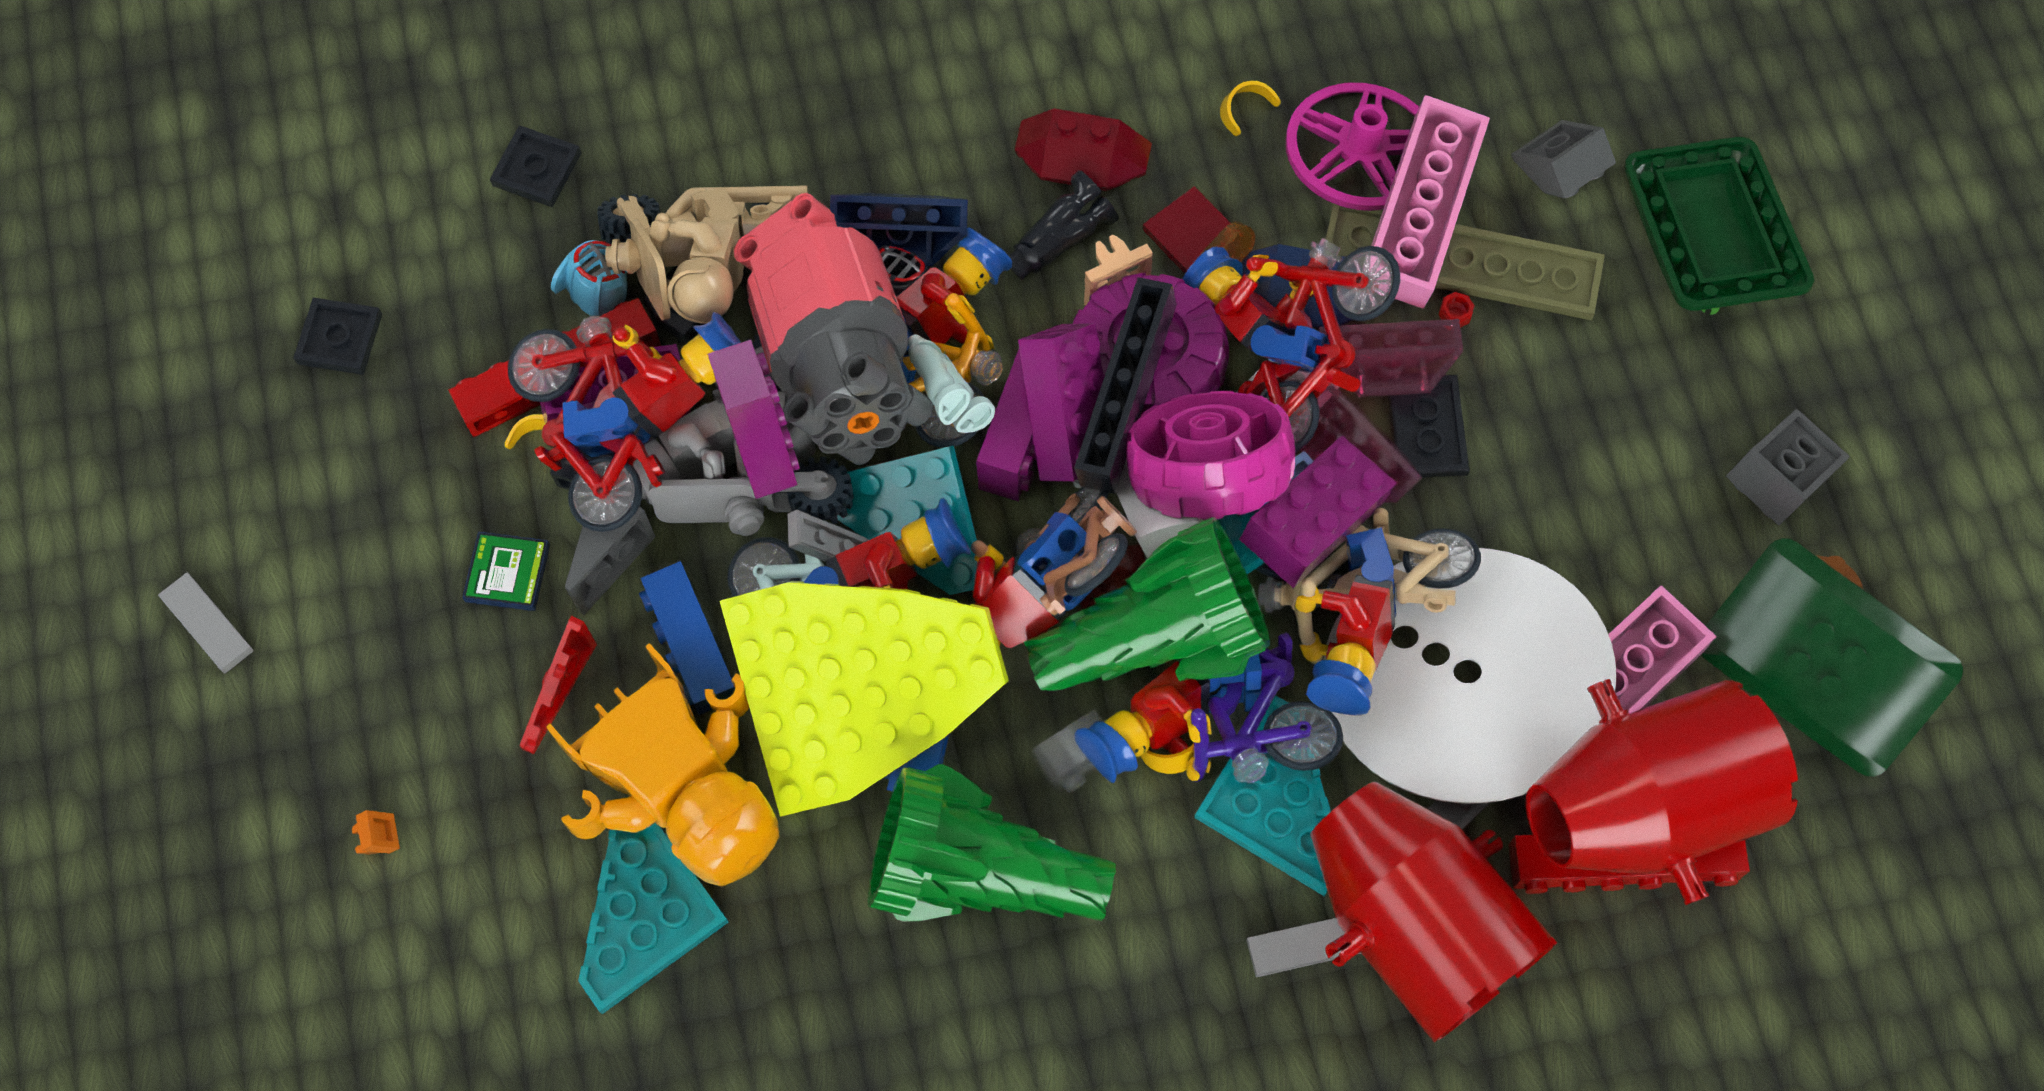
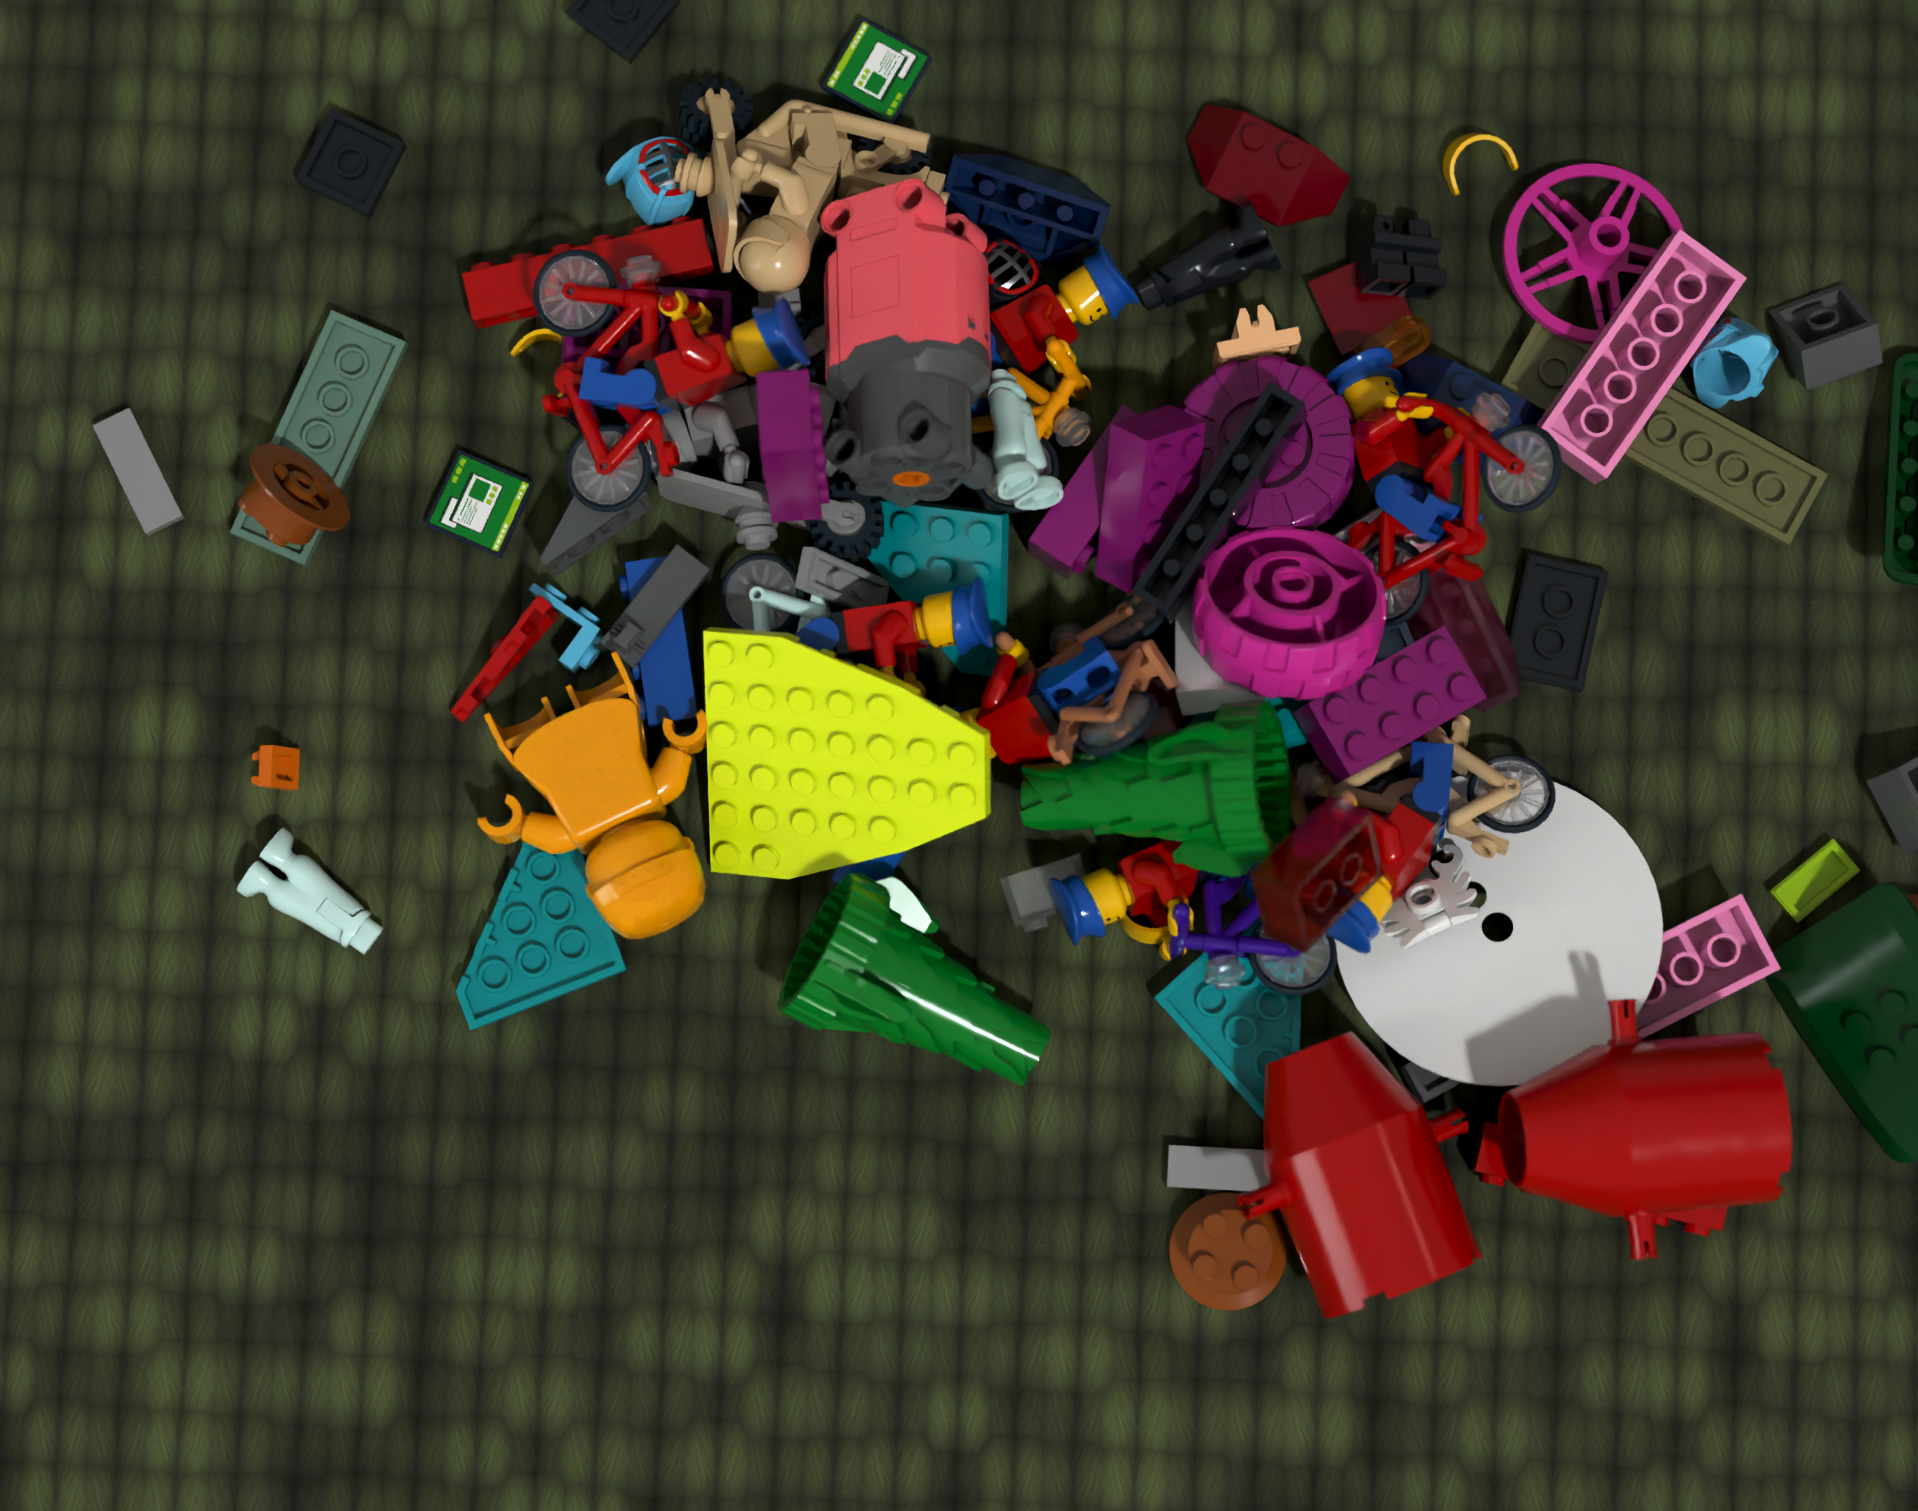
camera: 15 degrees right, 15 degrees up
clear pink wedge [1318,319,1464,397] -> none
red tile [1438,292,1475,329] -> none
none -> sand green plate [229,310,408,567]
none -> light aqua piece [237,827,384,955]
none -> dark orange piece [238,444,350,547]
none -> medium azure bracket [529,583,605,675]
none -> dark grey hinge [600,545,711,669]
none -> tile [822,18,932,124]
none -> dark orange piece [1169,1192,1287,1311]
none -> clear red brick [1251,795,1384,953]
none -> black hips [1357,214,1448,300]
none -> white animal [1379,844,1480,949]
none -> medium azure piece [1690,317,1779,409]
none -> lime tile [1768,839,1861,924]

